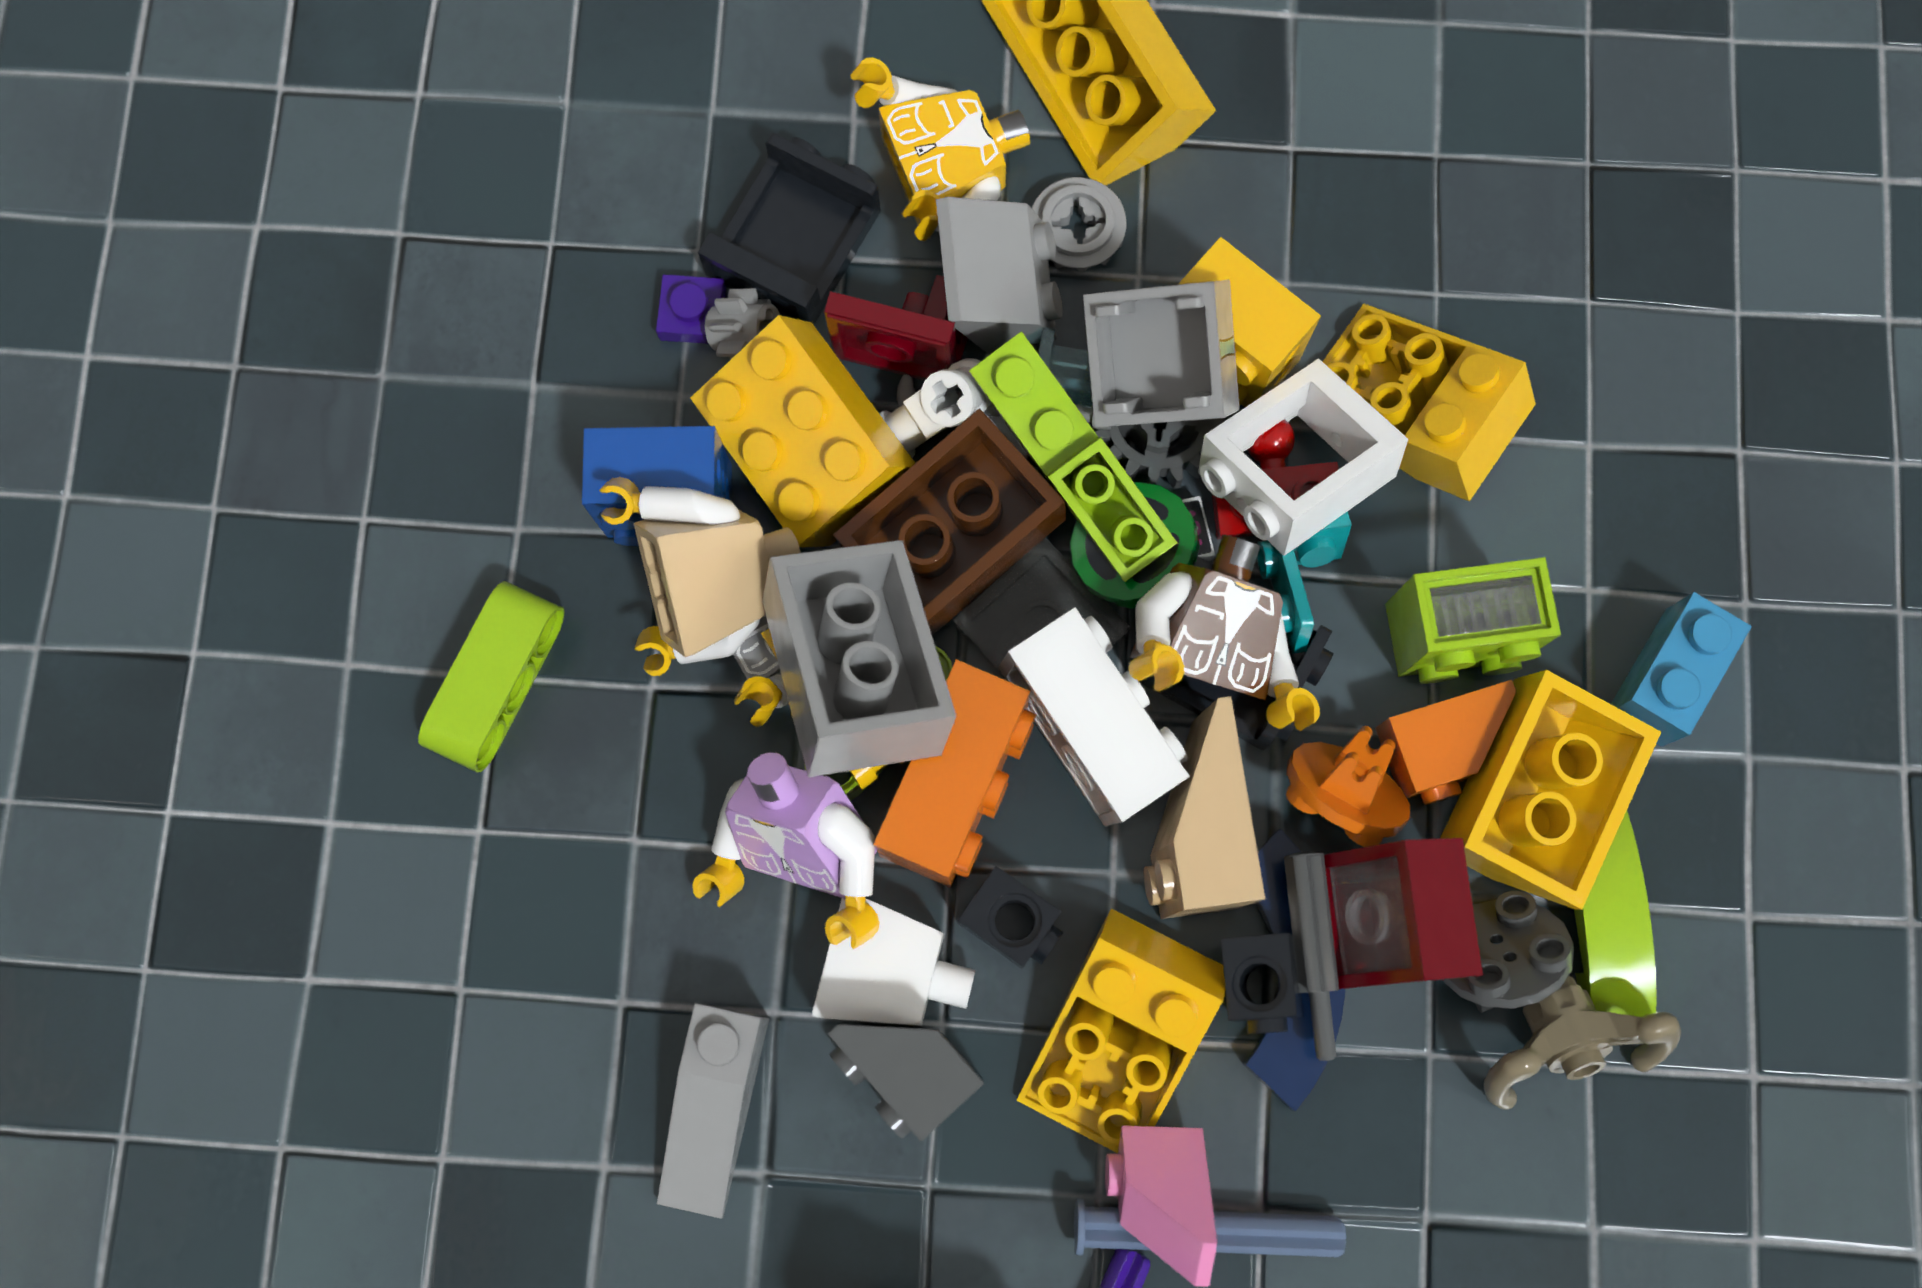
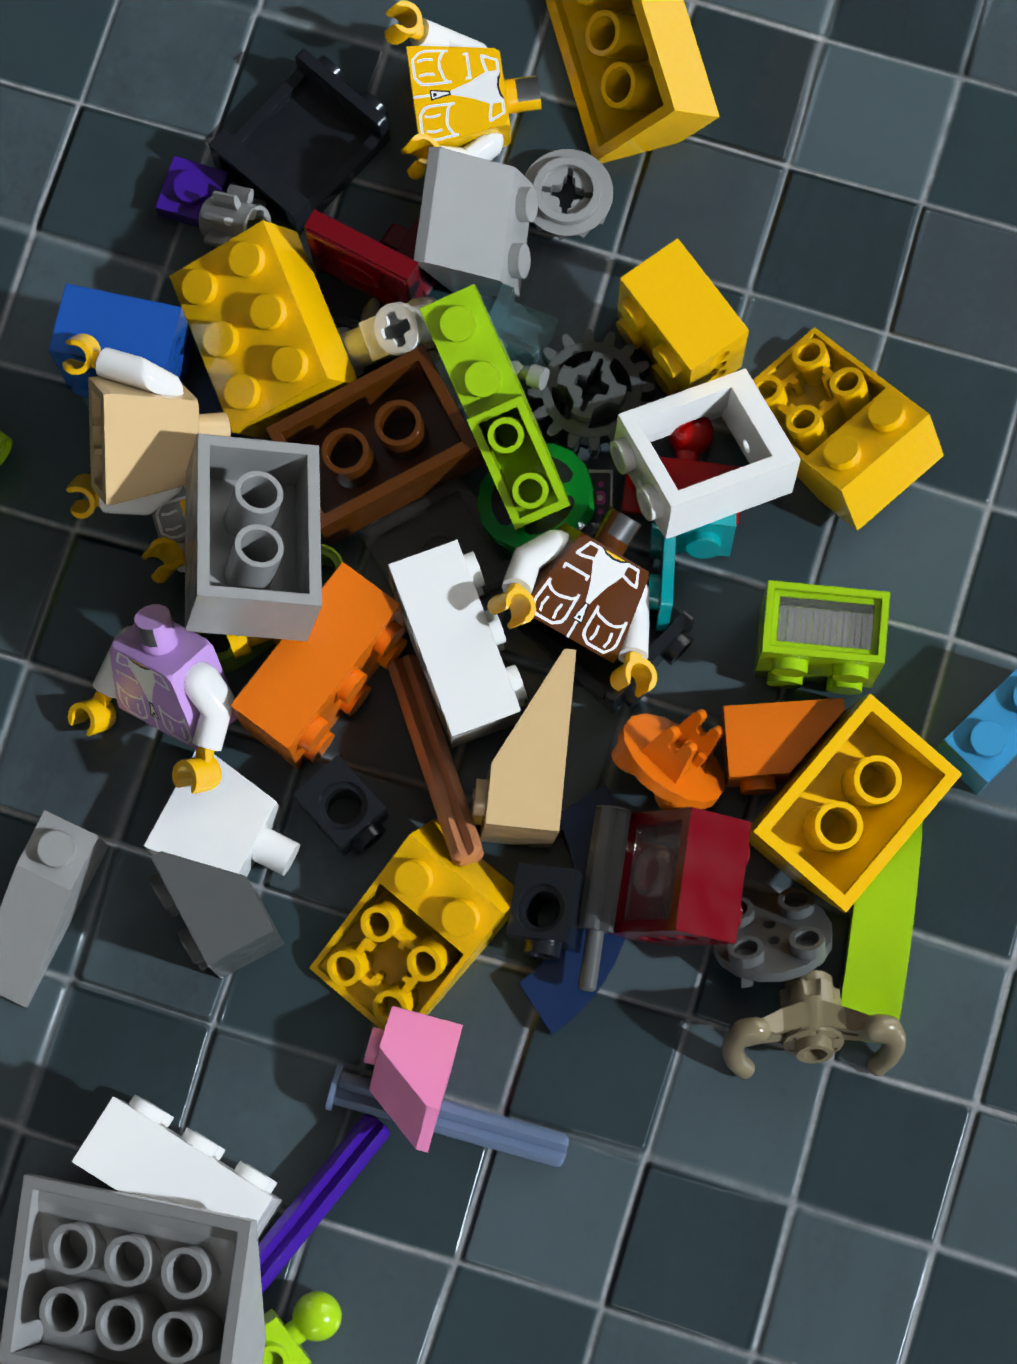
camera: 15 degrees right, 0 degrees up
light grey container [1083,279,1239,427] -> none
none -> nougat axle [388,654,484,867]

